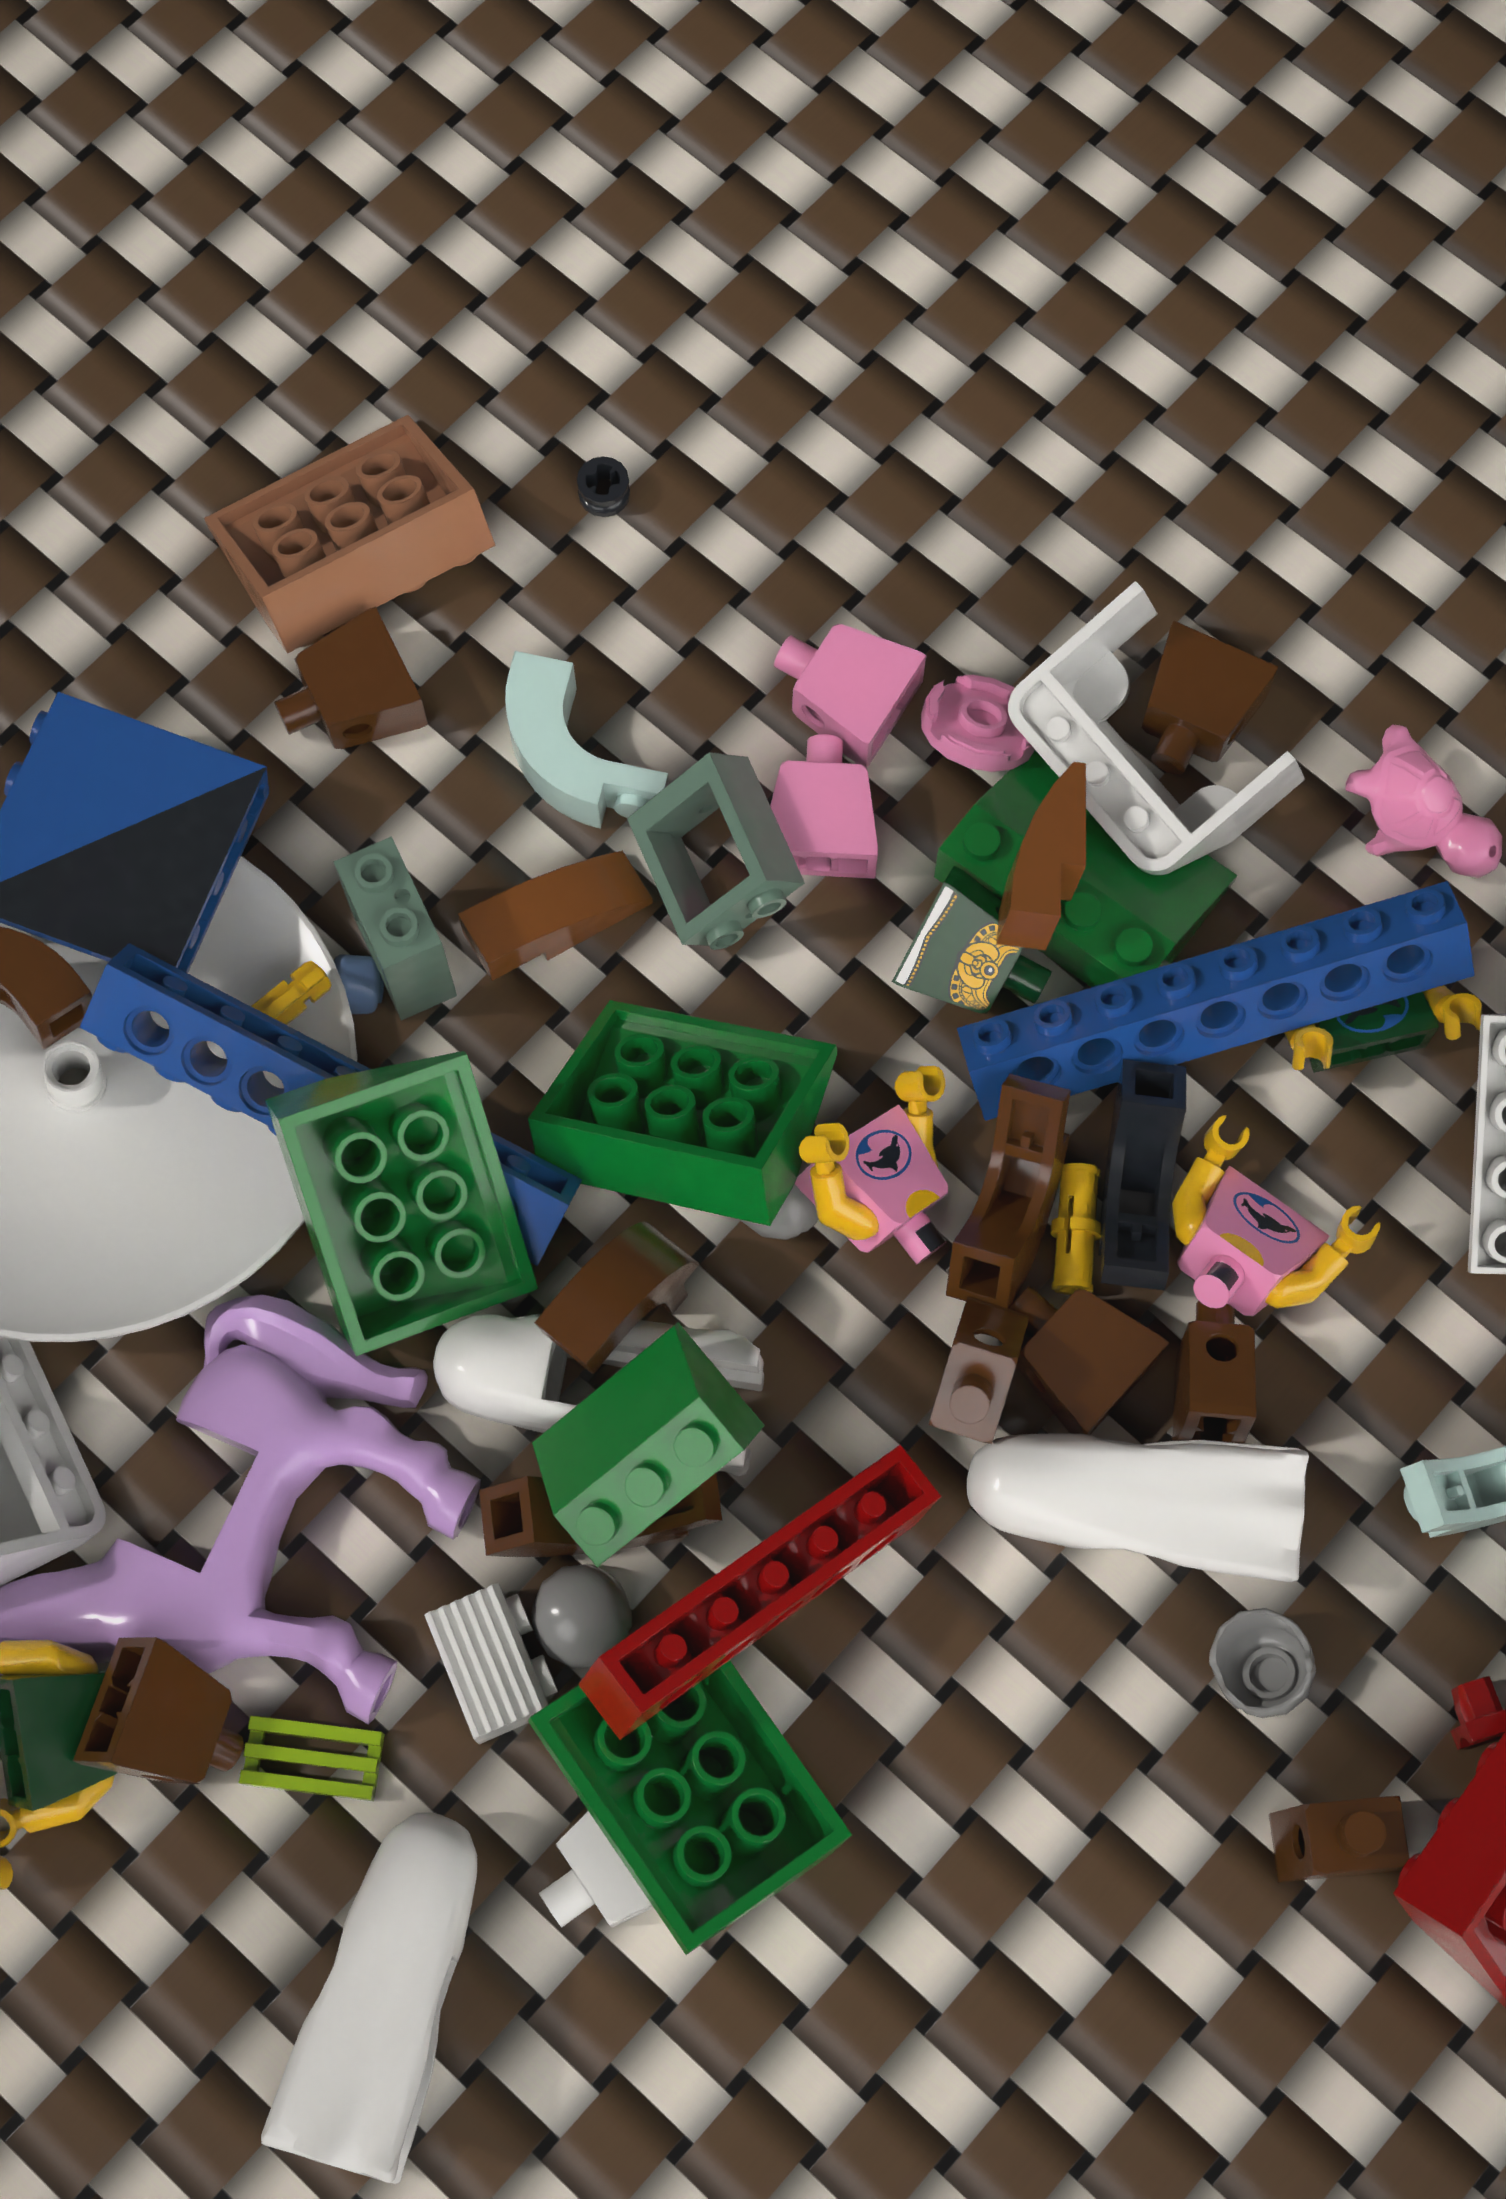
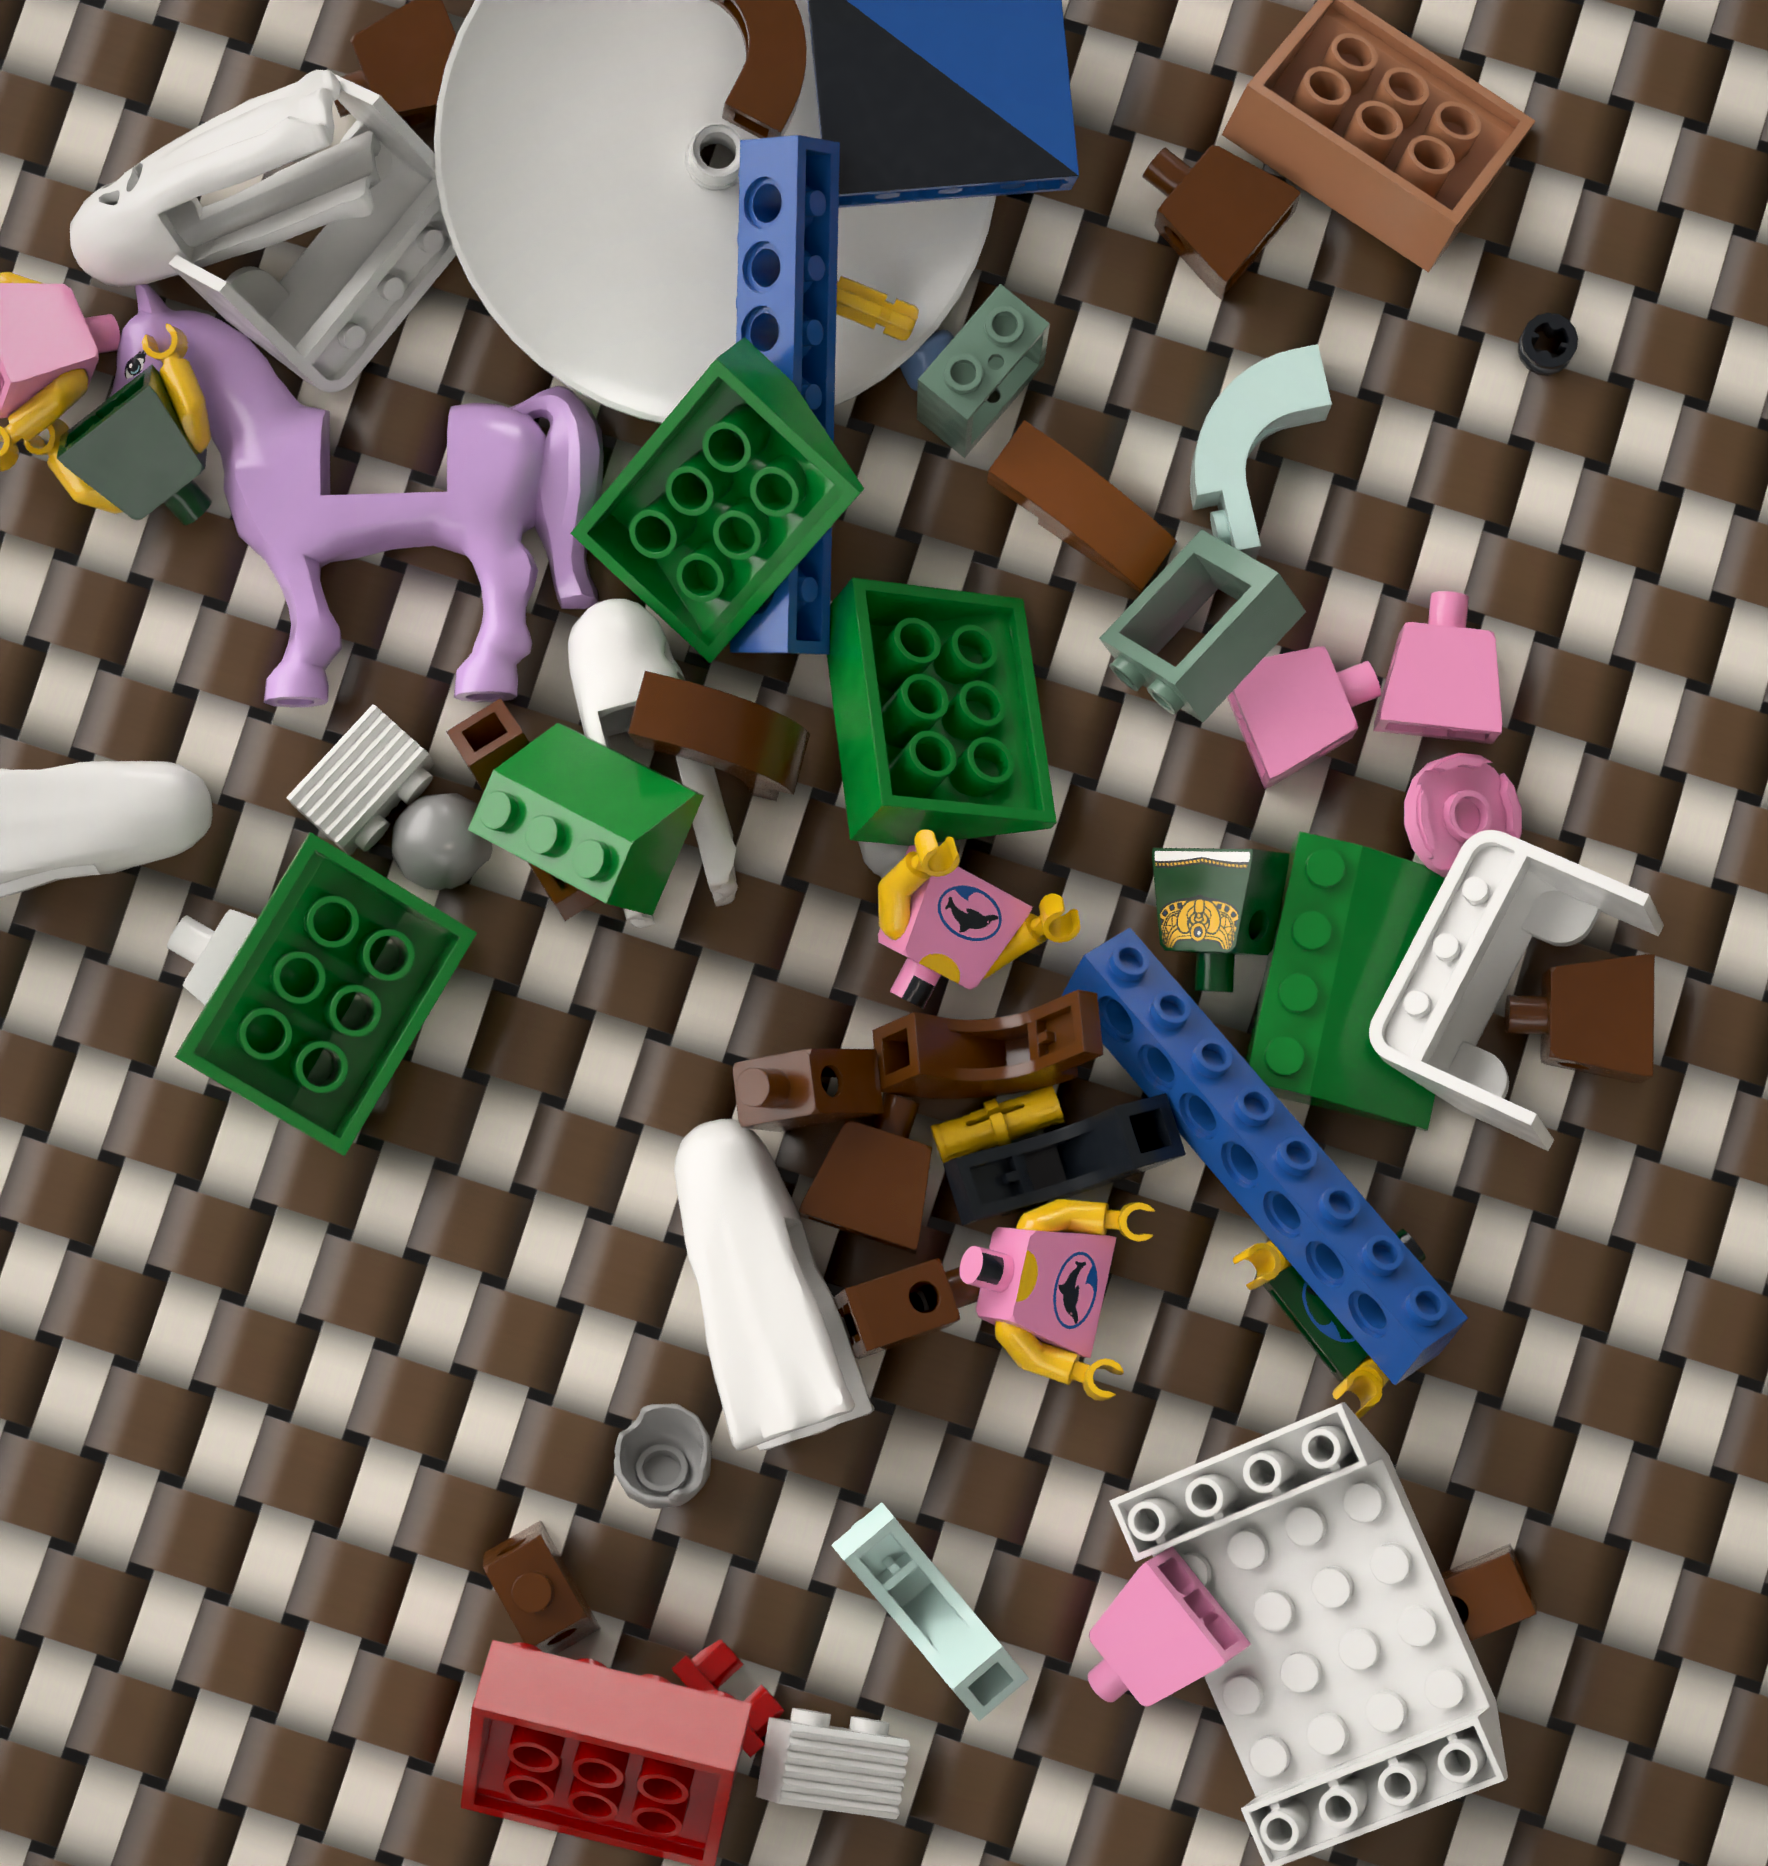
camera: 65 degrees right, 10 degrees up
reddish brown torso [73,1637,243,1784] -> none
lime tile [239,1715,385,1802] -> none
red brick [578,1445,942,1740] -> none
dark orange slope [996,762,1086,950] -> none
bright pink animal [1345,725,1502,878] -> none

